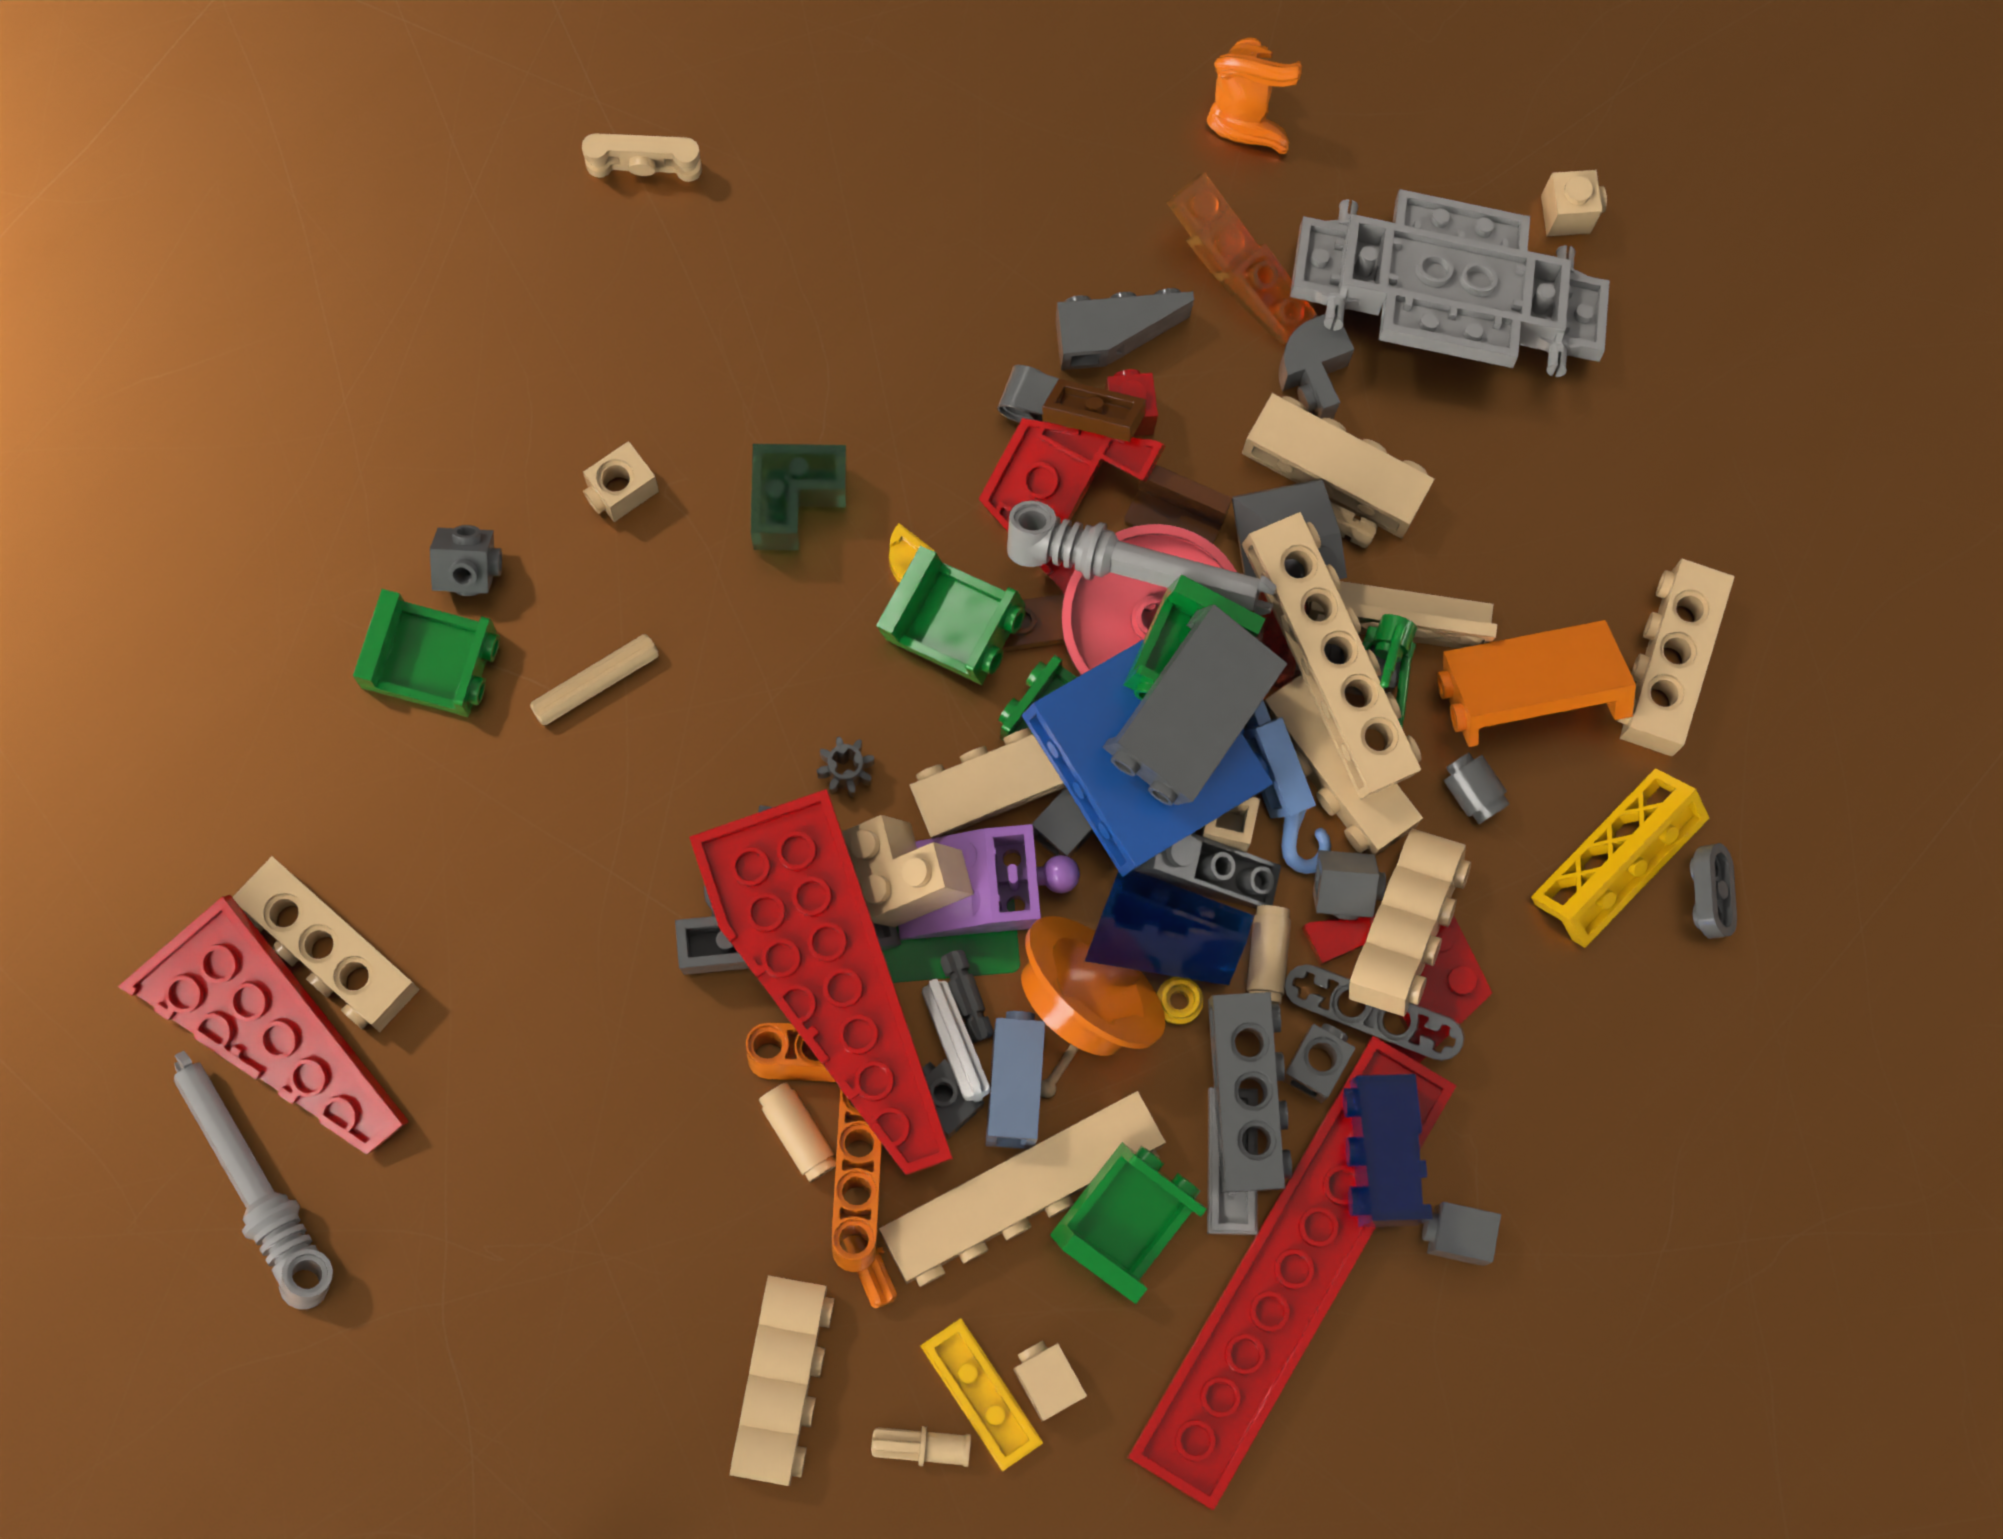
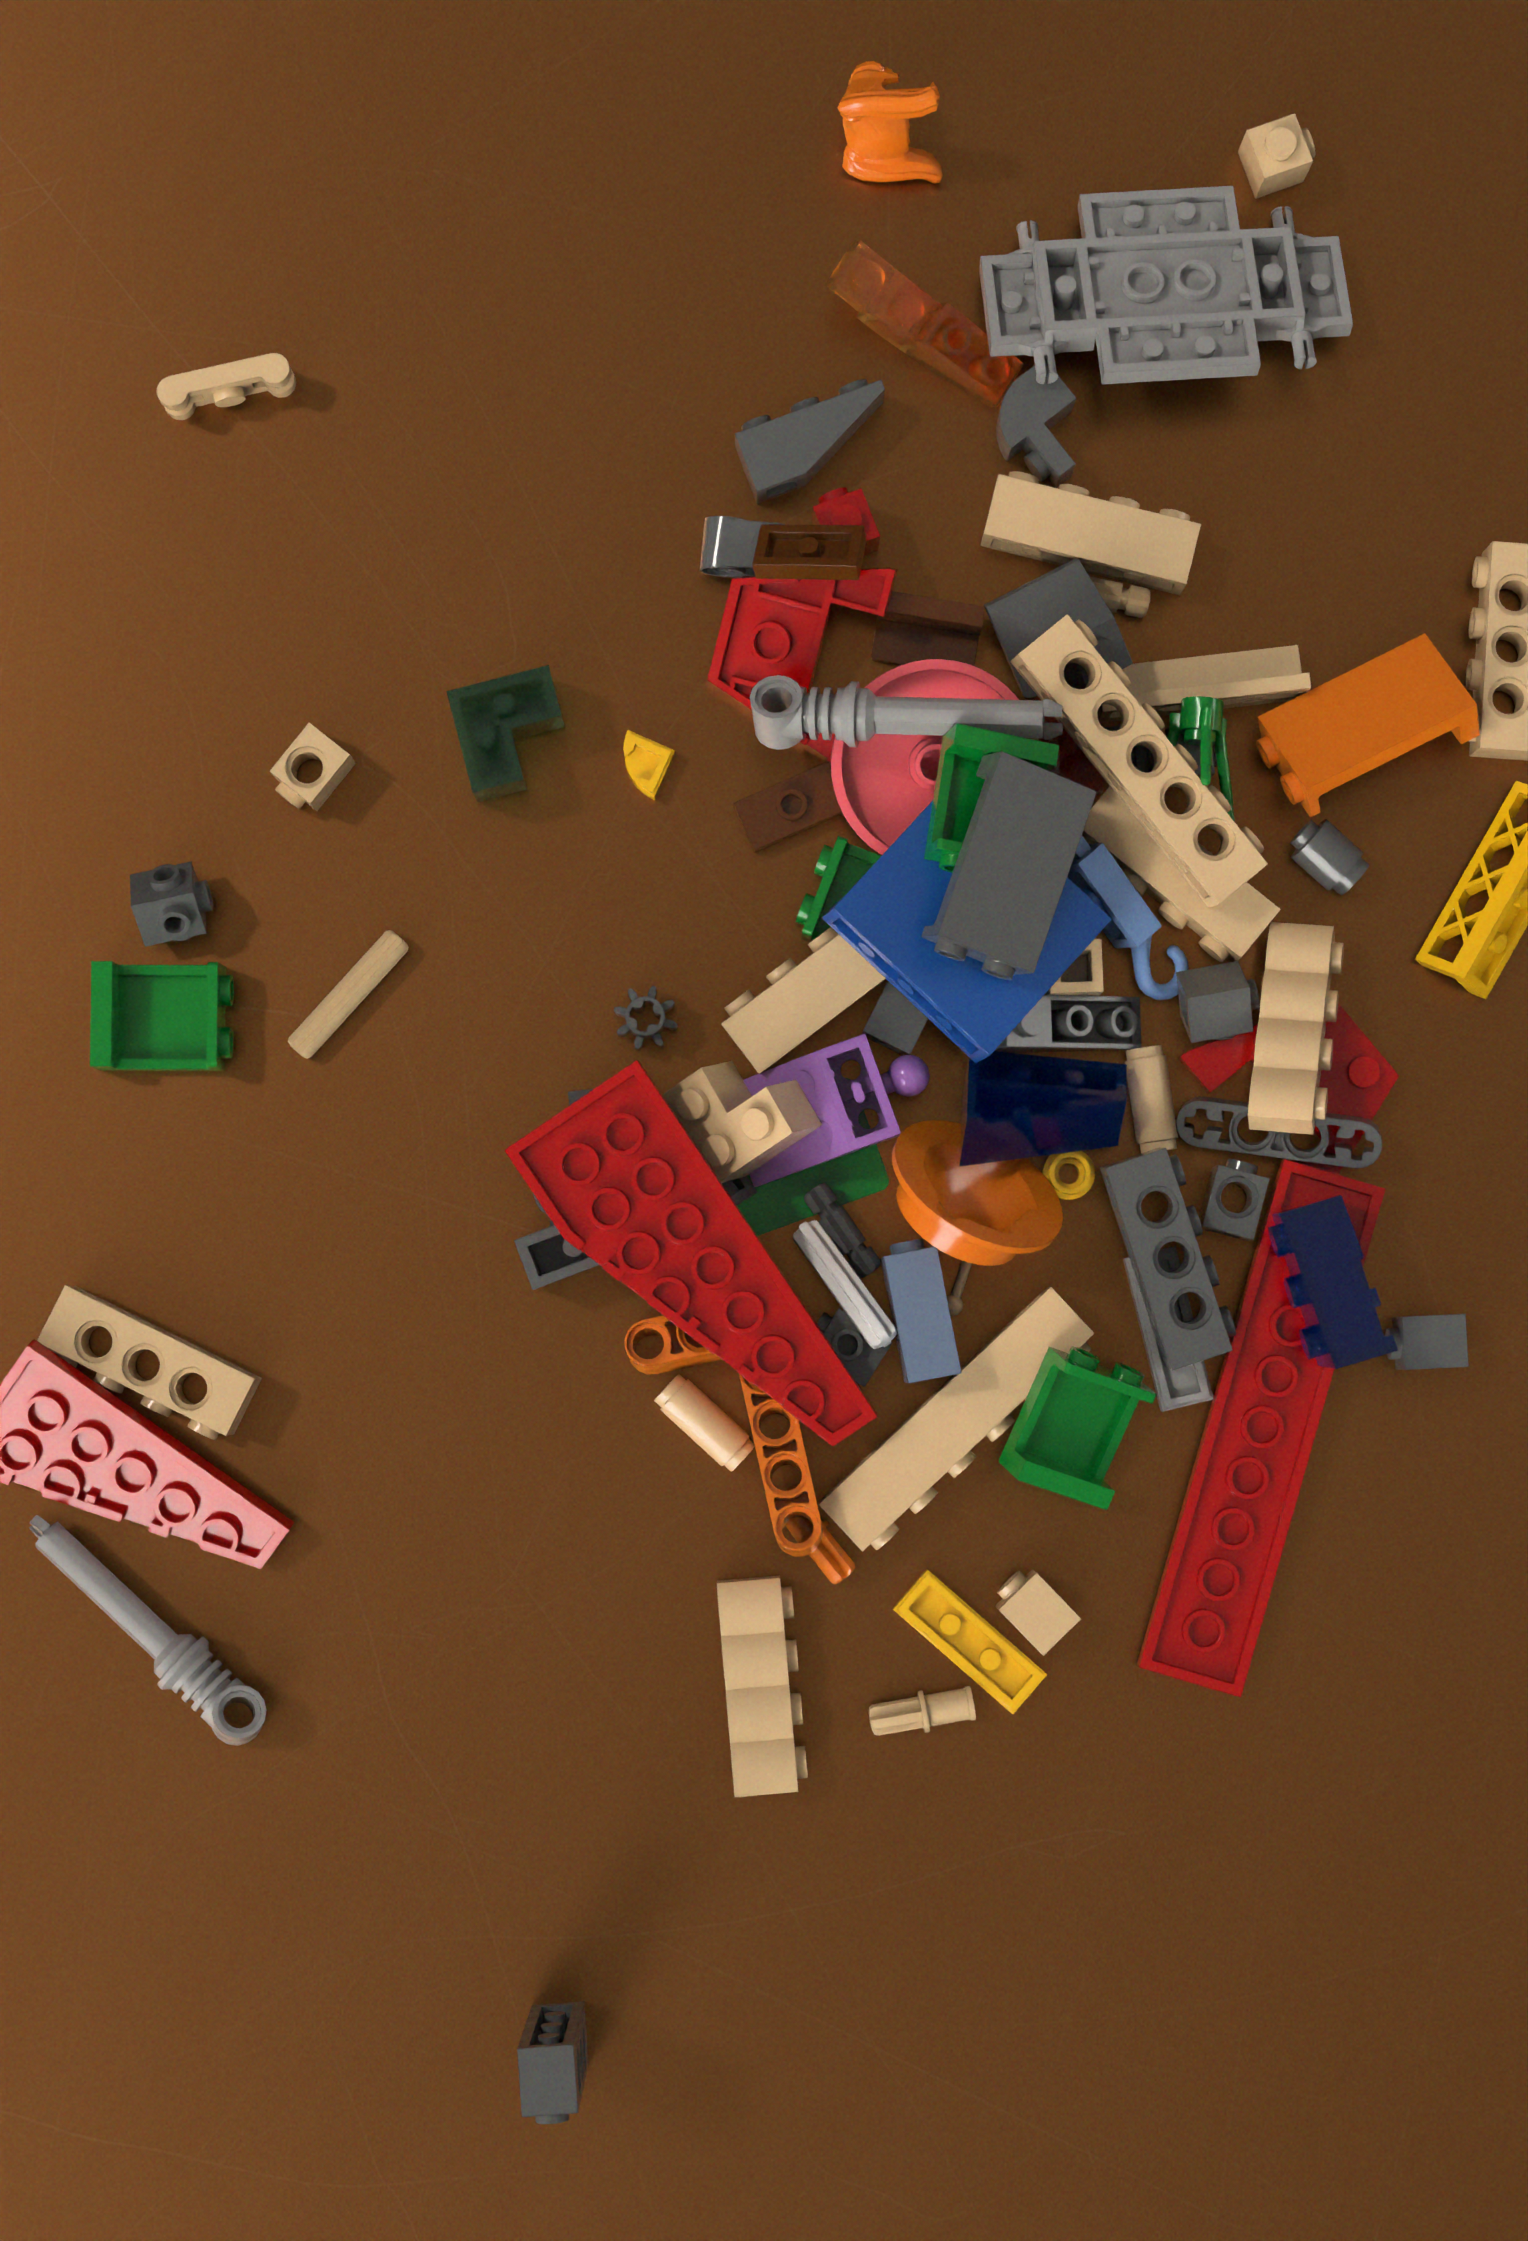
camera: 10 degrees left, 10 degrees up
panel [876,546,1026,685] -> none

